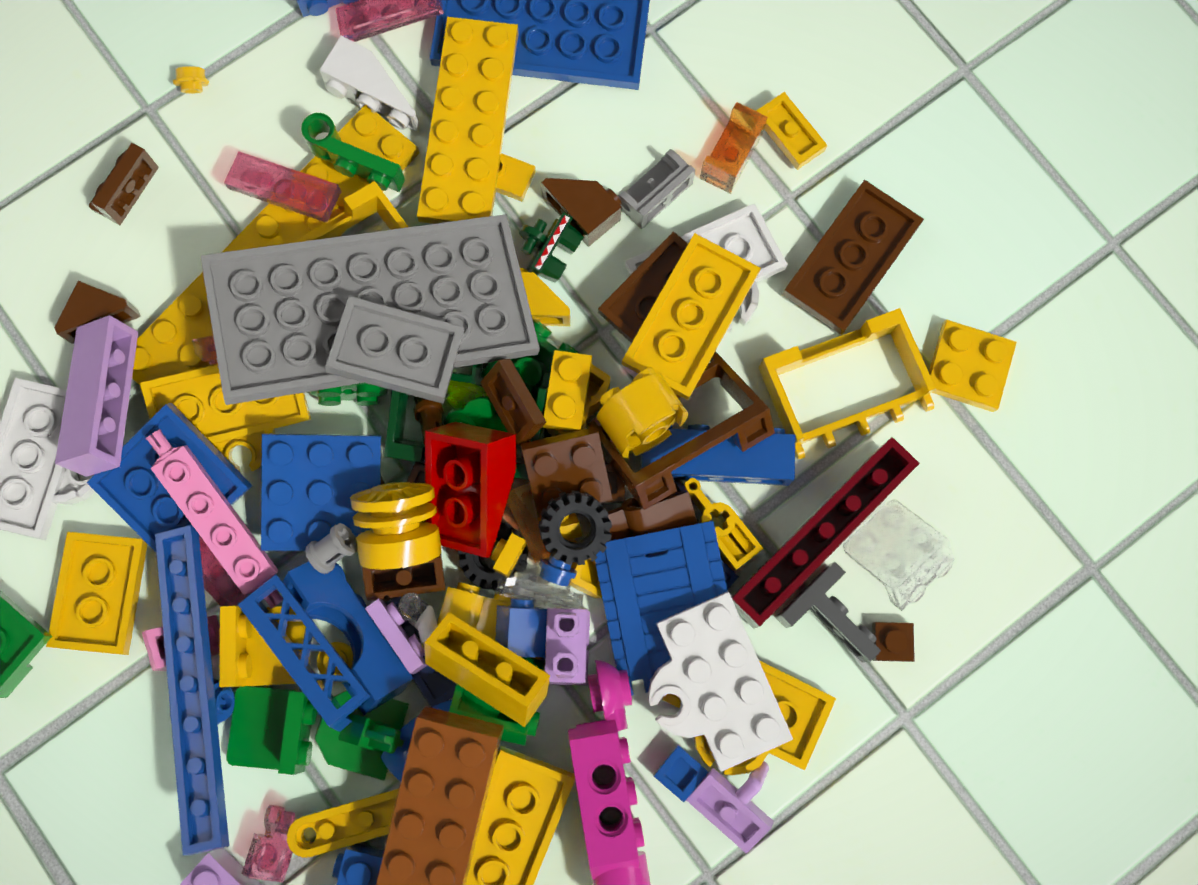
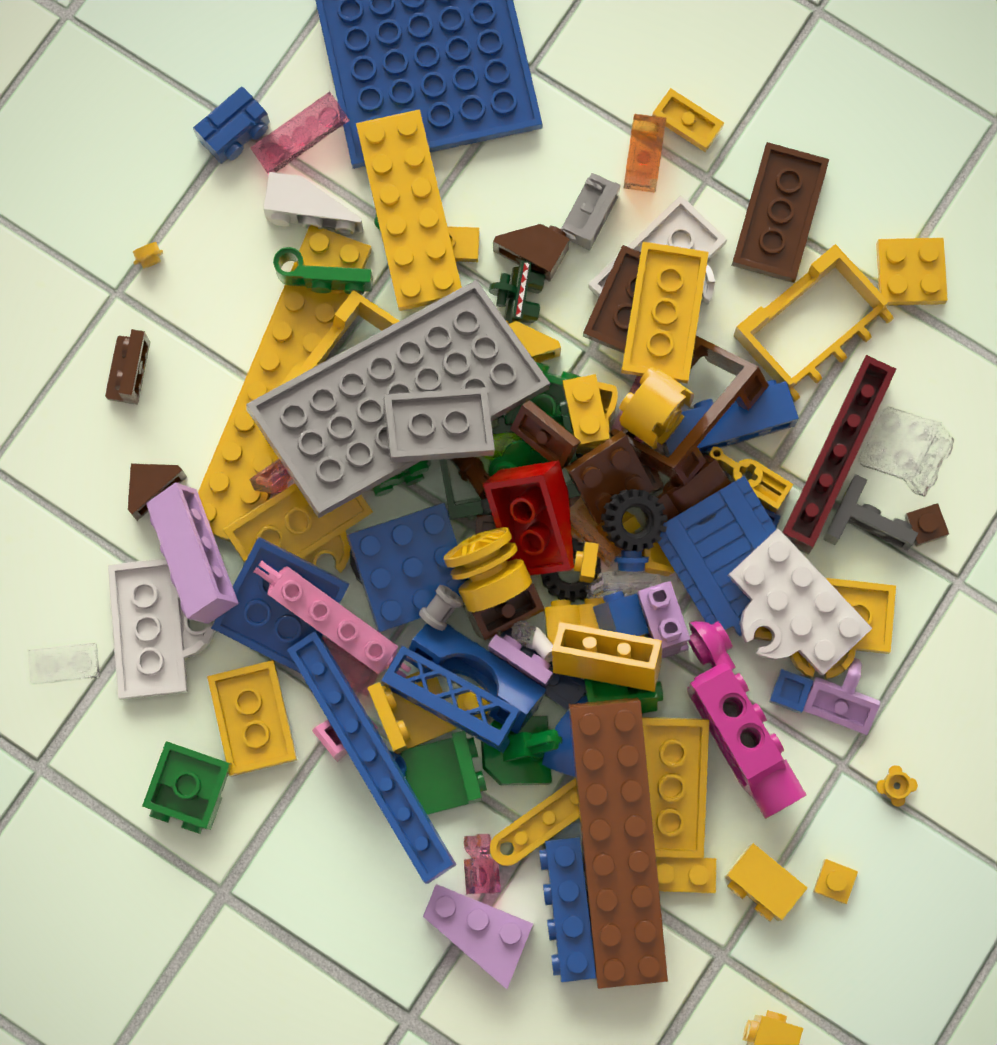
camera: 15 degrees left, 0 degrees up
clear pink plate [224,151,341,223] -> none

